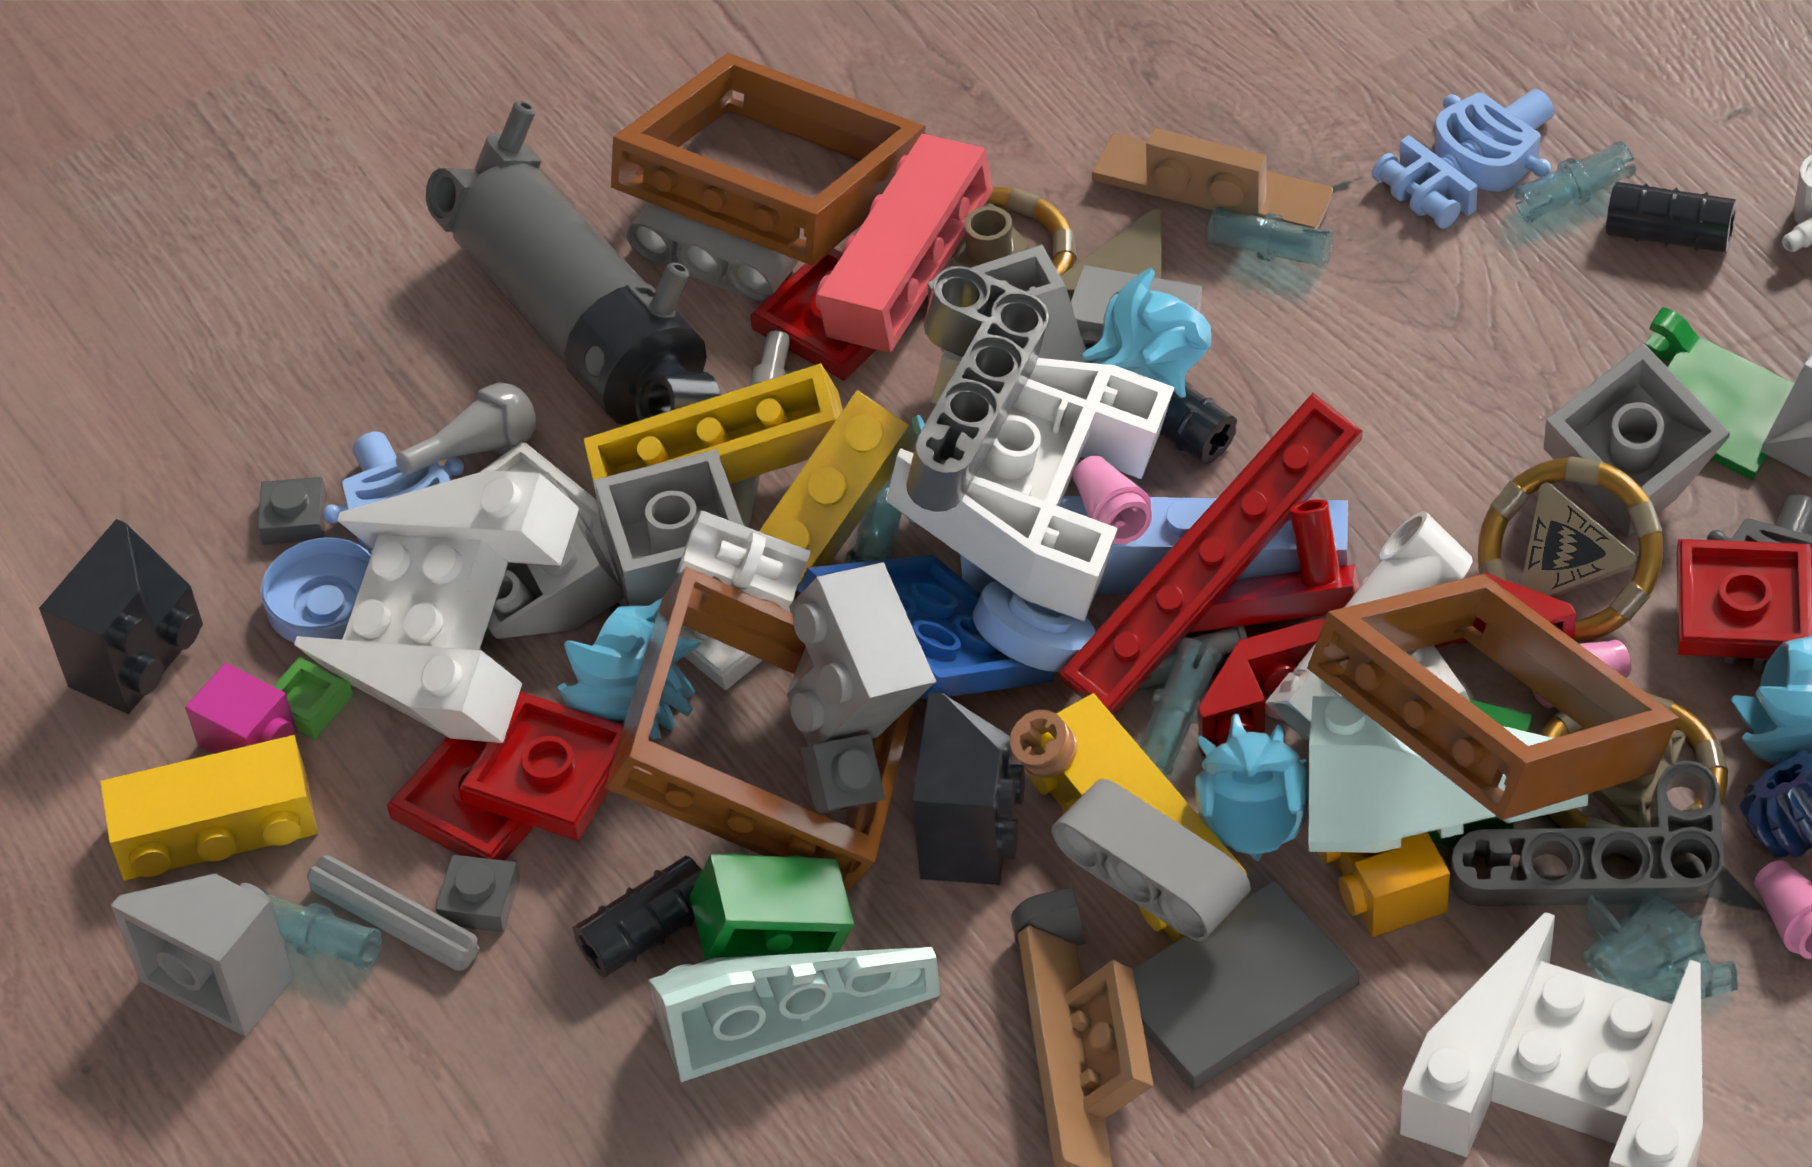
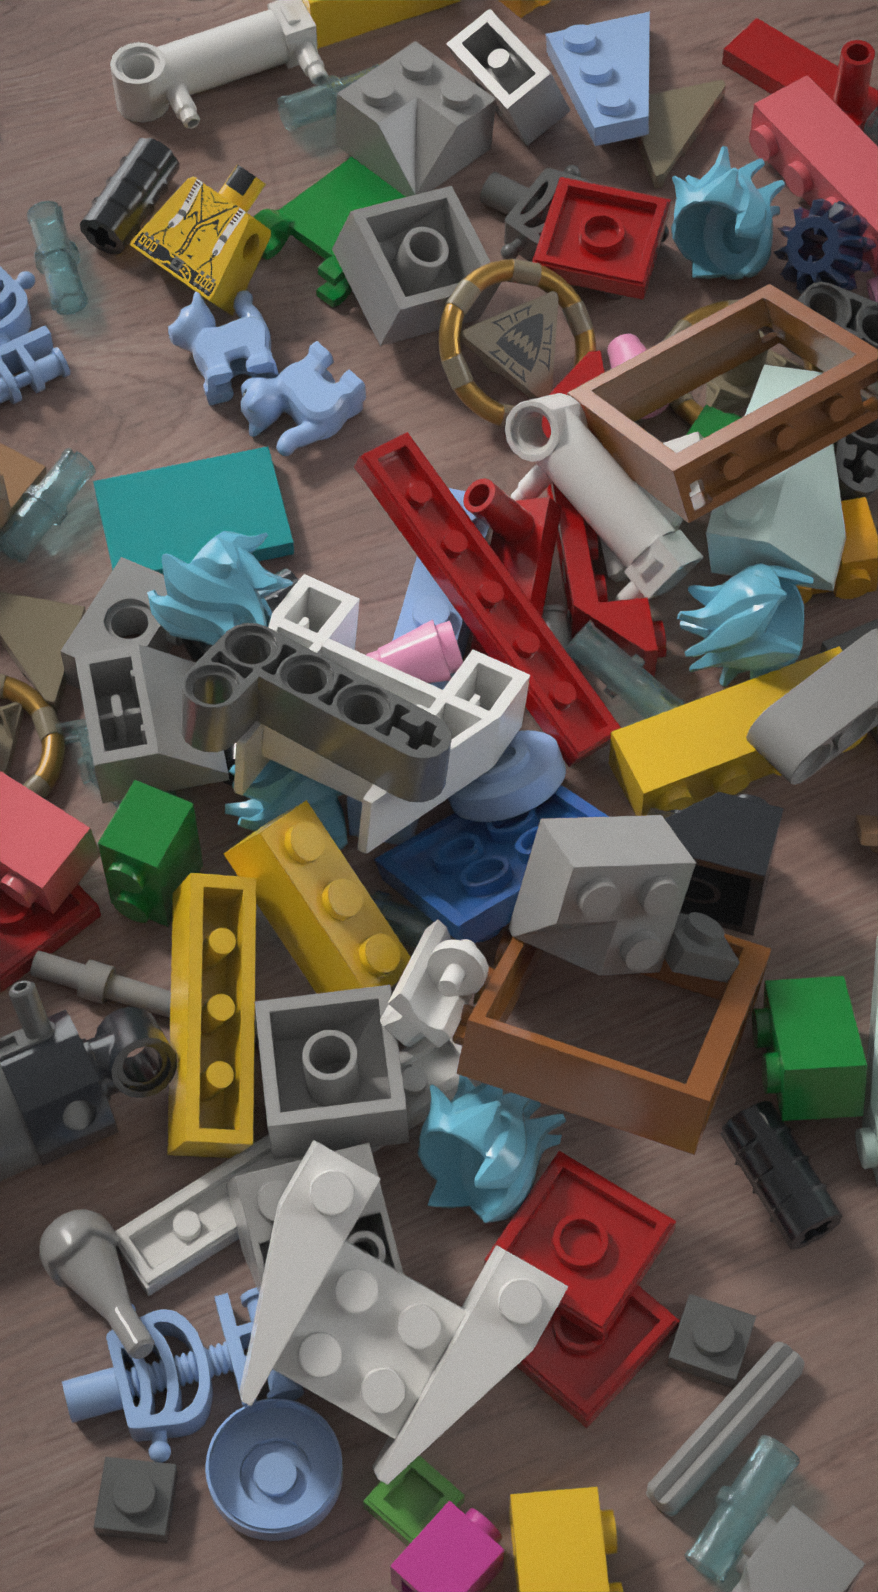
camera: 85 degrees left, 10 degrees up
nougat bush [1010,710,1077,778] -> none
dark grey tile [1011,887,1086,947] -> none
none -> teal tile [93,446,295,575]
none -> green brick [98,780,203,927]
none -> yellow torso [129,164,271,315]
none -> light blue animal [168,290,279,405]
none -> light blue animal [241,341,366,456]

